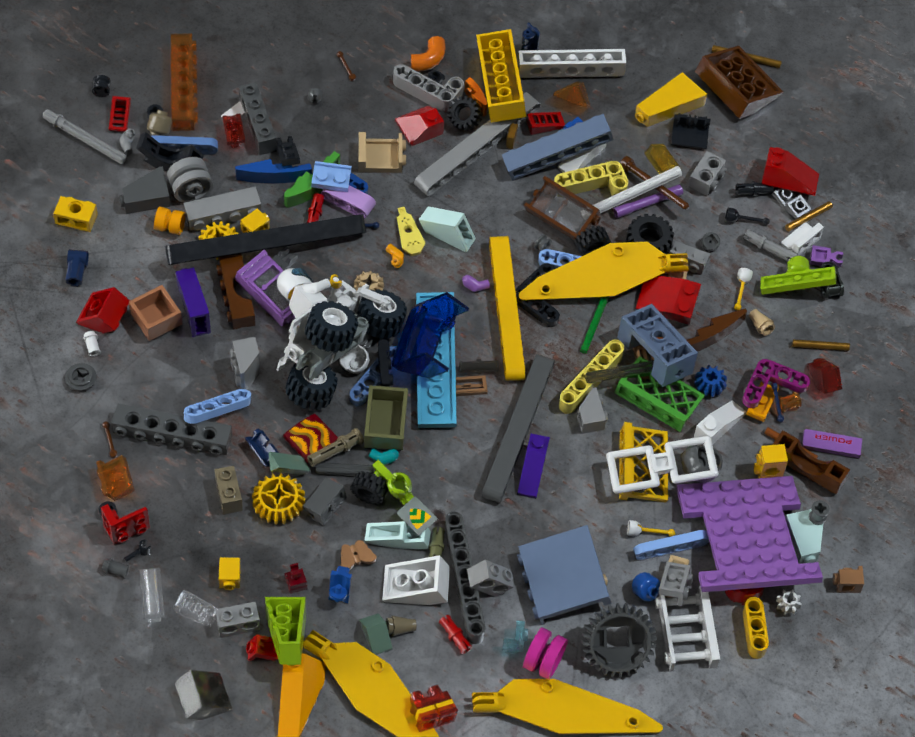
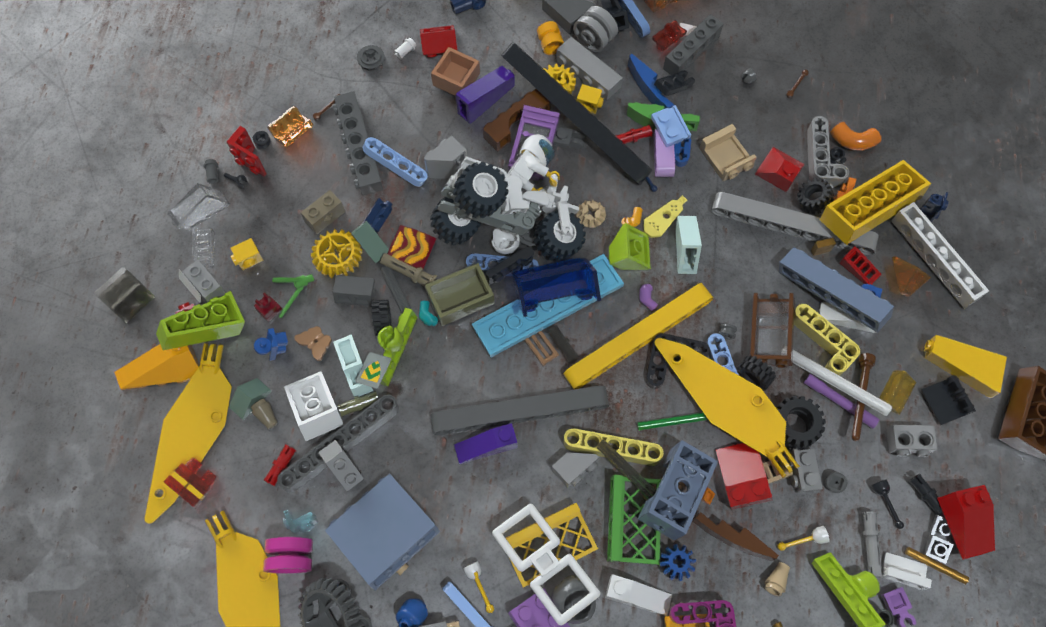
camera: 65 degrees right, 10 degrees up
none -> white sticker [179,269,201,303]
none -> bright green plant [272,274,314,318]
none -> lime slope [609,223,651,270]

